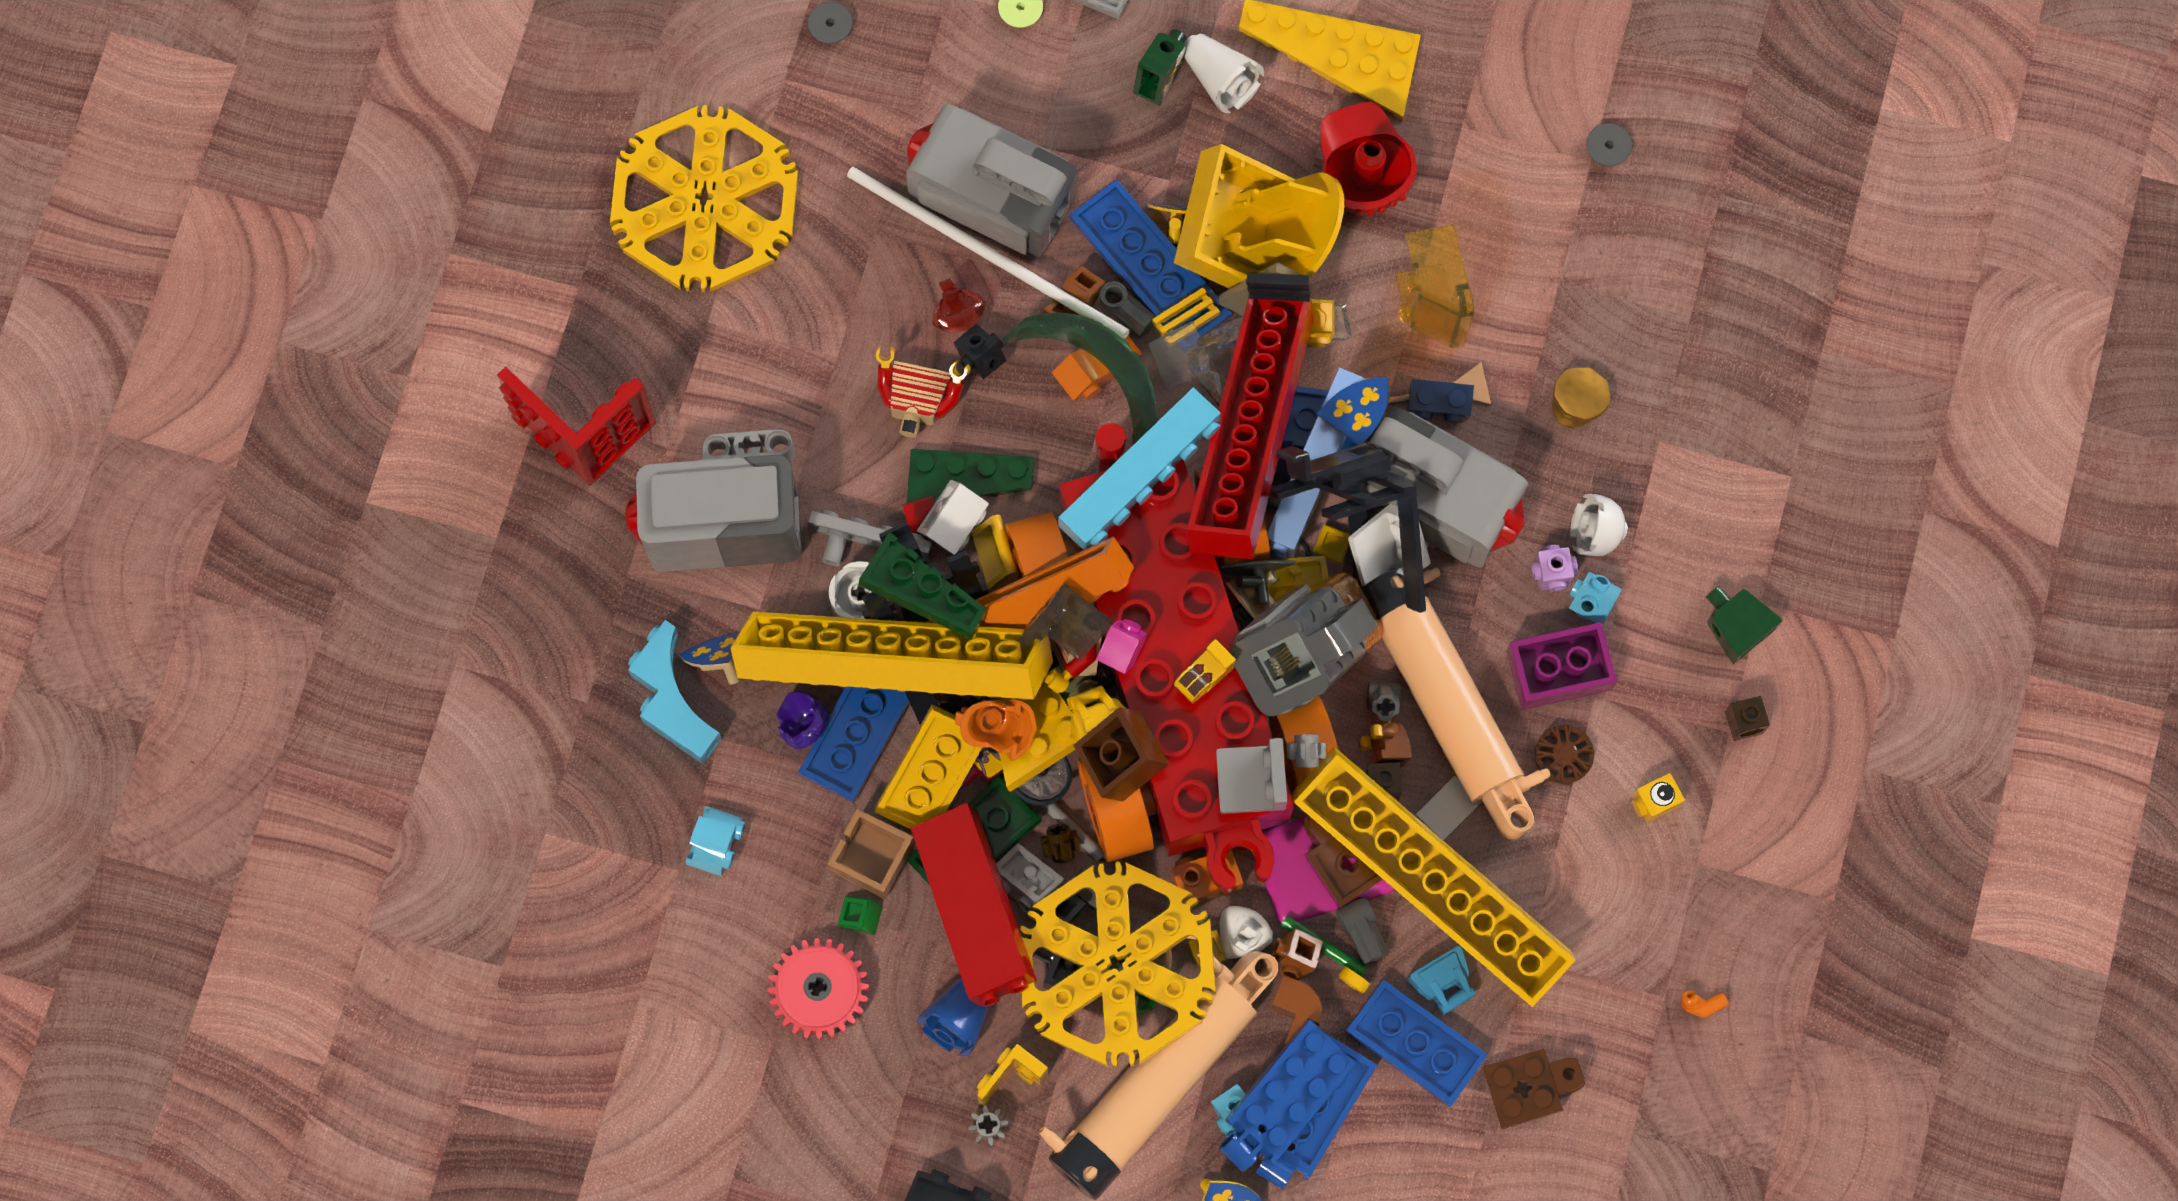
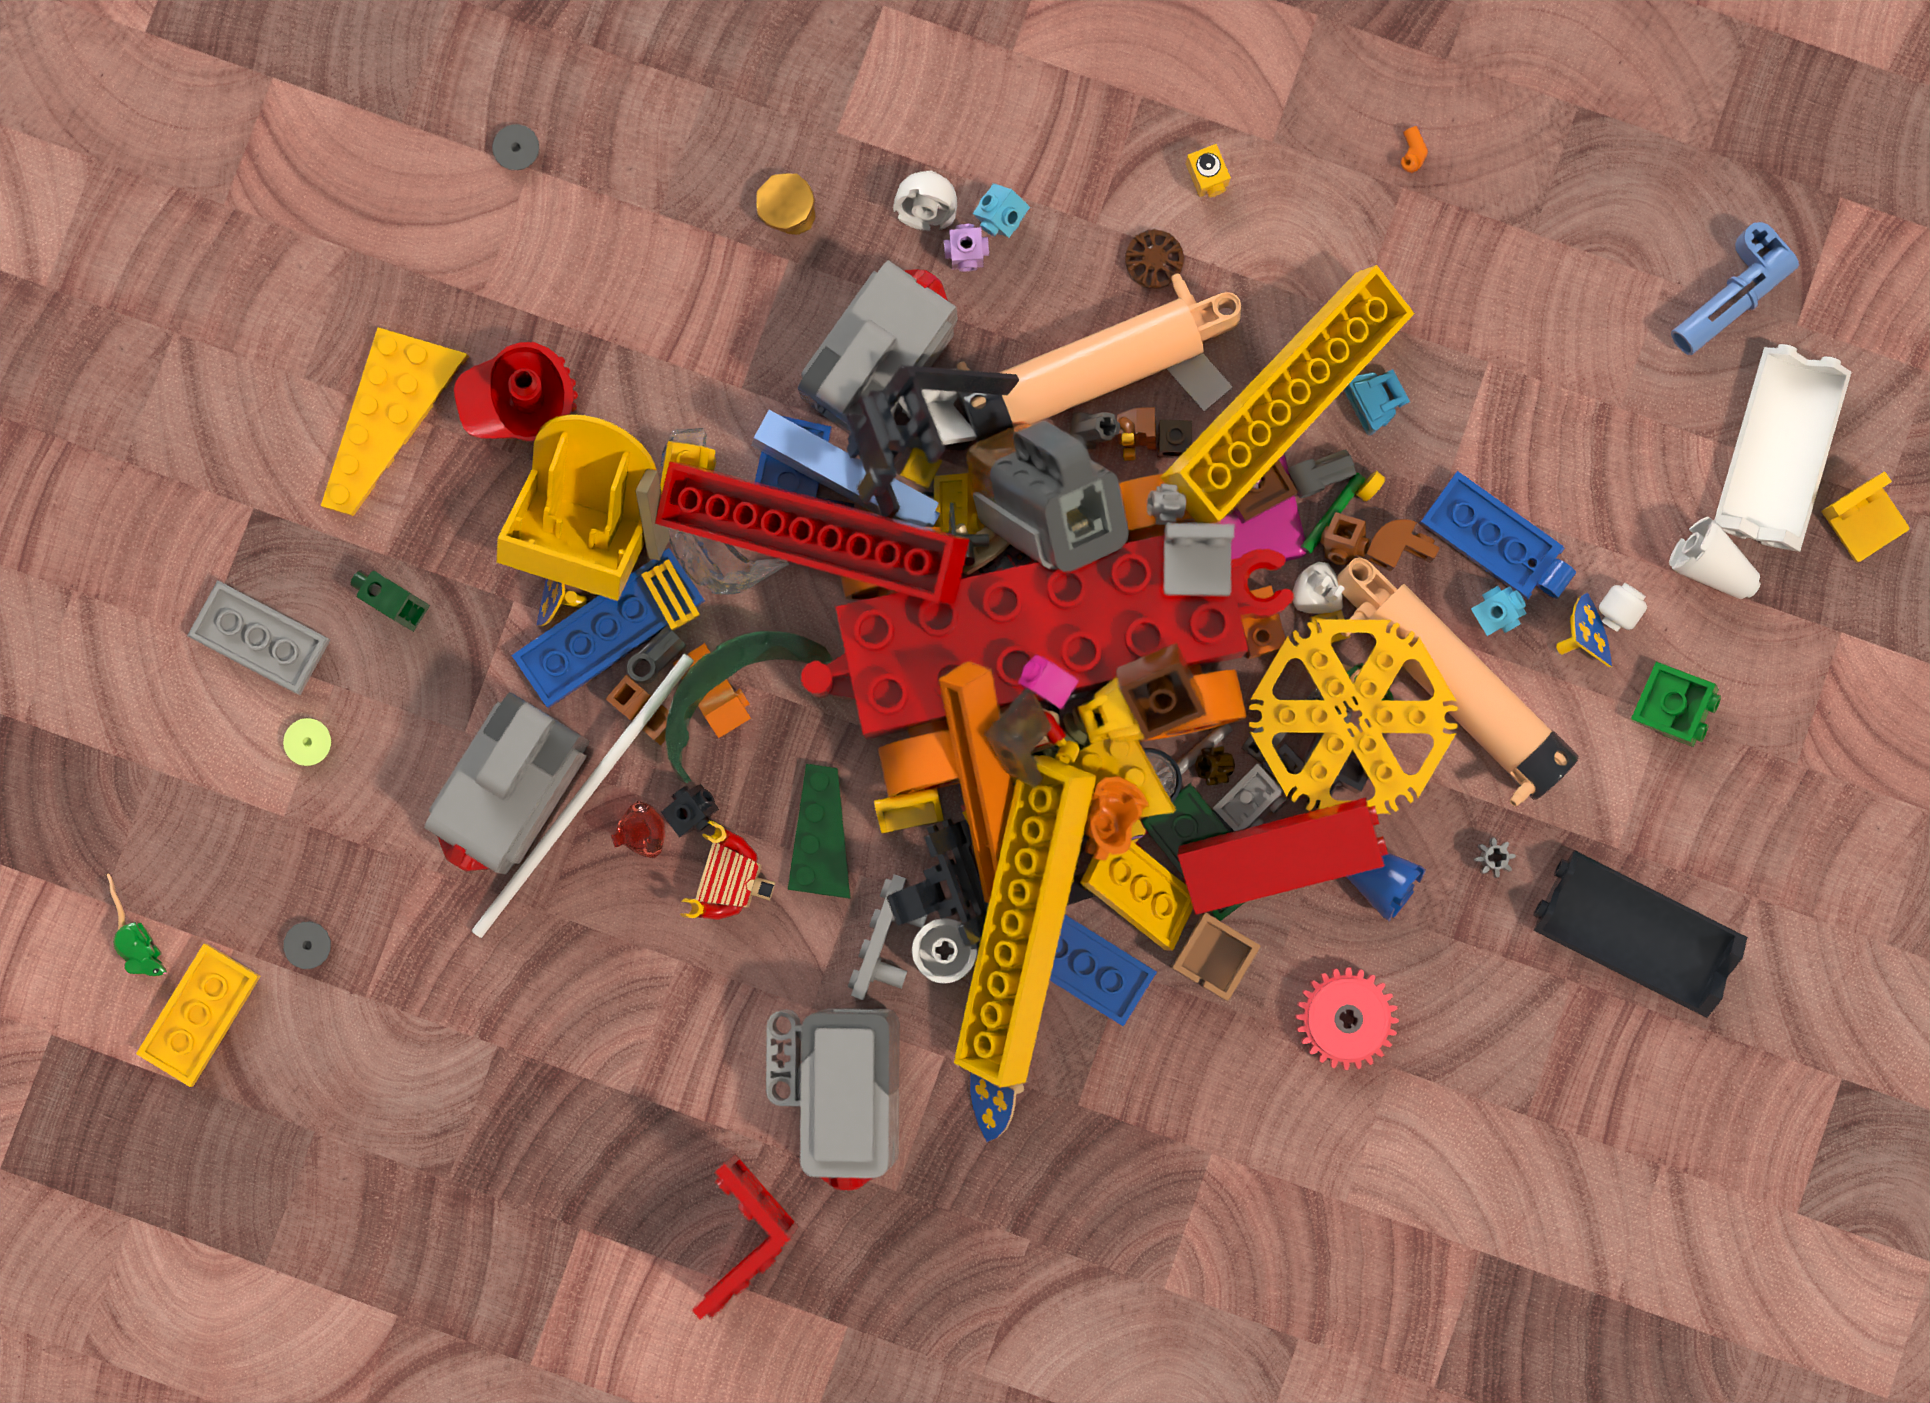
camera: 80 degrees left, 10 degrees up
yellow plate [610,105,798,293] -> none
medium azure arch [628,620,722,765] -> none
medium azure cylinder [686,806,746,877] -> none
dark purple hair [776,690,828,749] -> none
green slope [837,895,882,935] -> none
dark green wing [859,532,987,640] -> none
red tile [902,496,934,534] -> none
white brick [917,480,989,555] -> none
yellow bracket [977,1044,1048,1107] -> none
medium azure brick [1058,387,1221,550] -> none
clear piece [1148,321,1211,391] -> none
yellow leg [1174,639,1236,703] -> none
white cone [1184,34,1265,113] -> none
blue hinge [1219,1020,1356,1172] -> none
black tile [1246,273,1312,302] -> none
blue shield [1316,377,1389,445] -> none
blue plate [1346,979,1488,1108] -> none
light nougat piece [1388,362,1491,405] -> none
clear yellow windscreen [1395,224,1474,349] -> none
dark blue brick [1407,379,1474,423] -> none
reddish brown plate [1483,1049,1585,1129] -> none
magenta brick [1506,622,1617,710] -> none
dark green torso [1706,585,1783,664] -> none
dark brown brick [1725,696,1770,741] -> none

